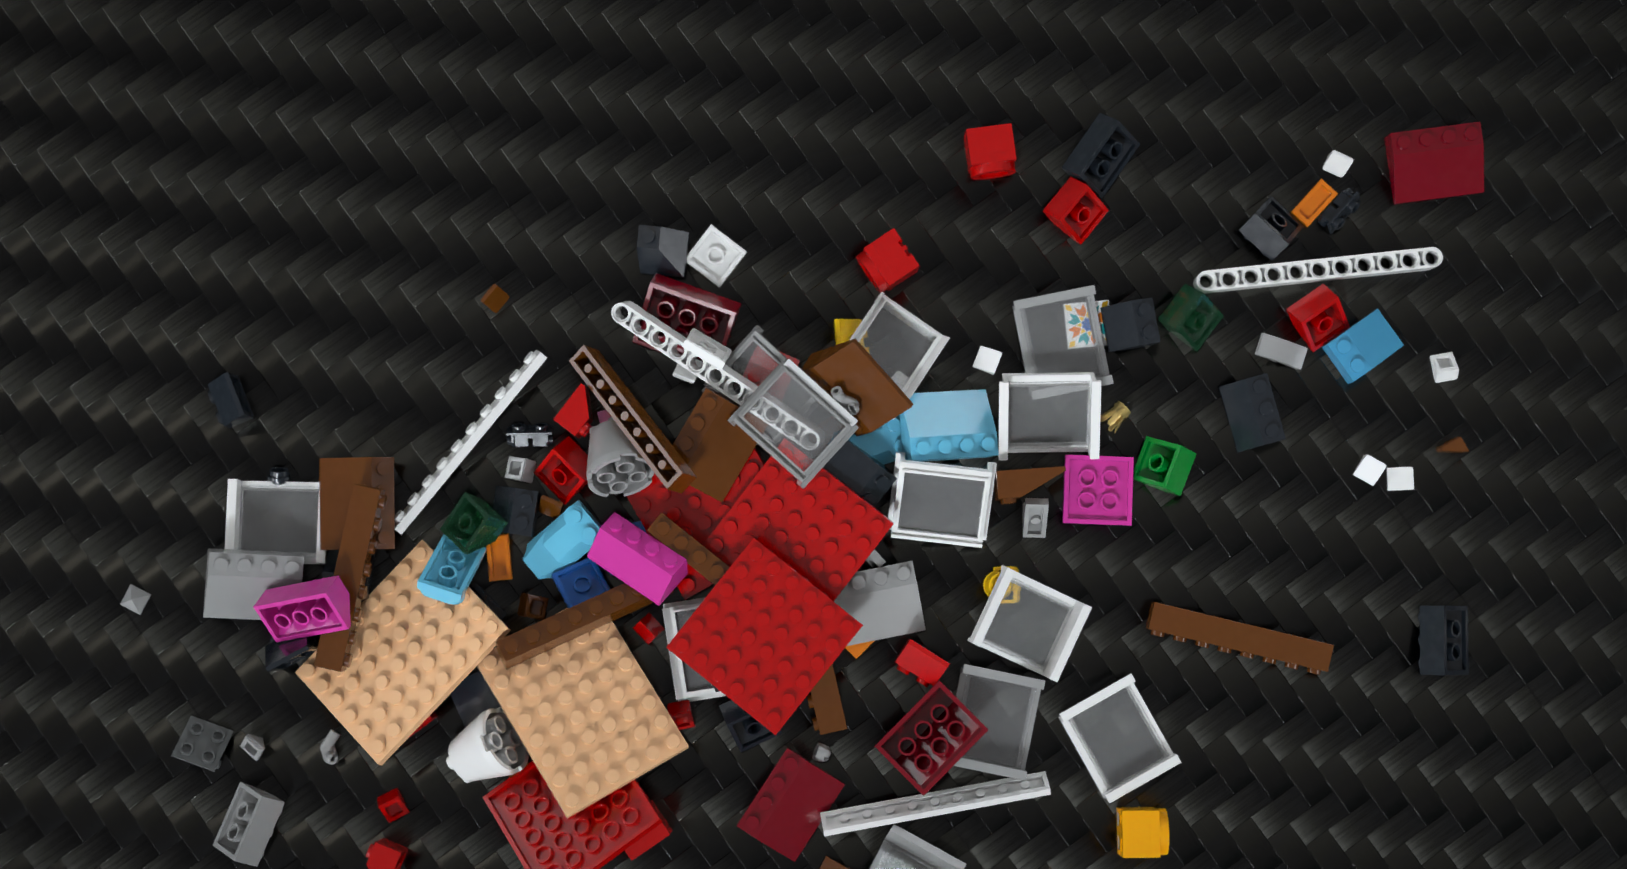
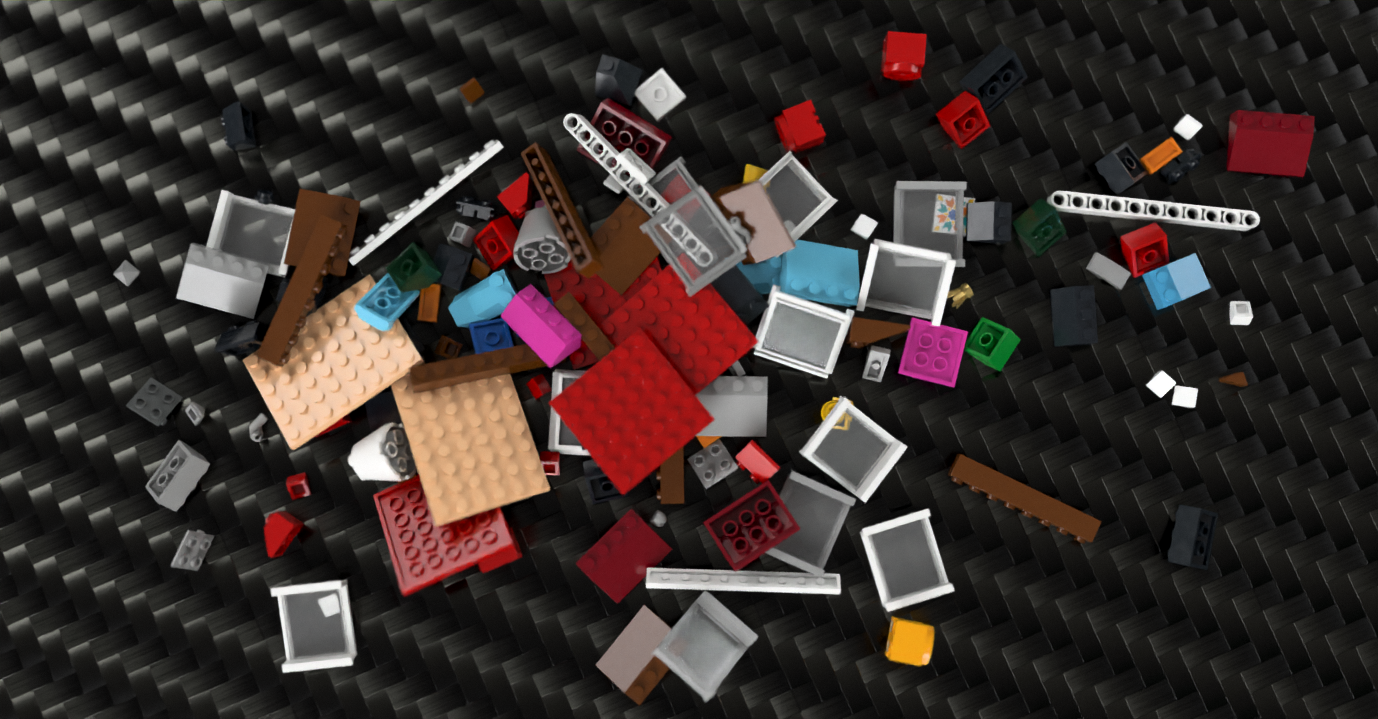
camera: 15 degrees right, 0 degrees up
dark pink slope [253,576,351,642] -> none
none -> light grey hinge [687,439,738,489]

